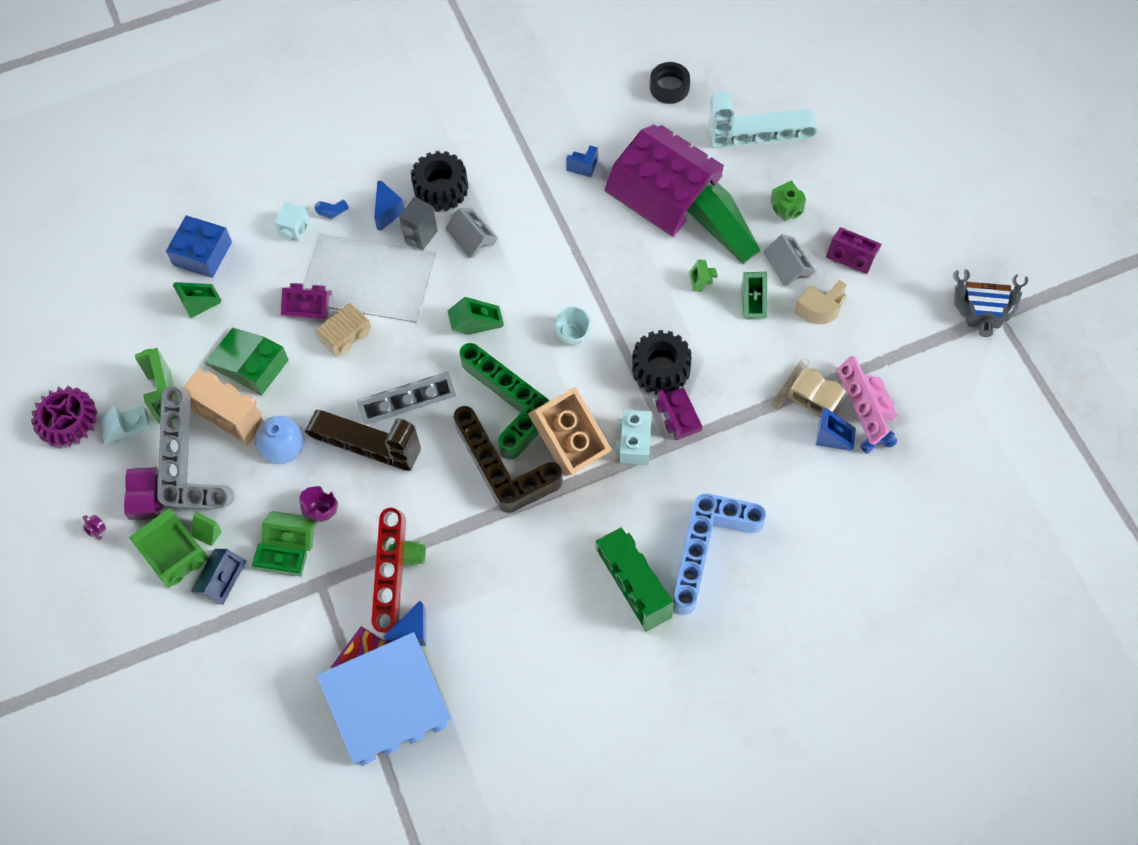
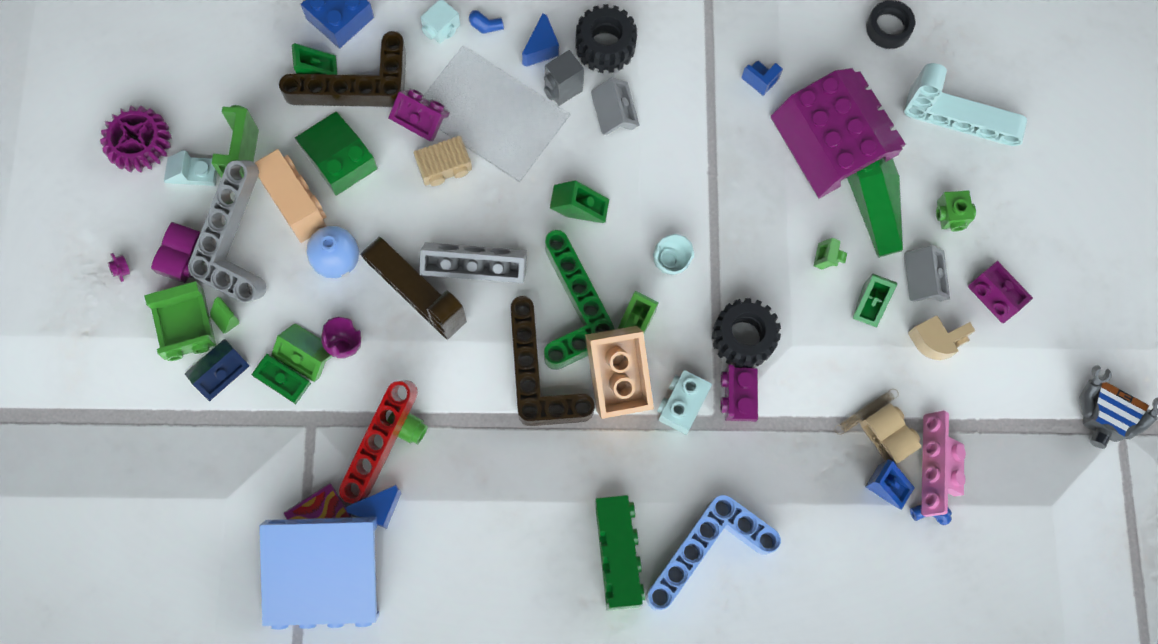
camera: 15 degrees right, 10 degrees up
none -> dark brown beam [279,31,406,107]
none -> bright green slope [617,291,659,334]

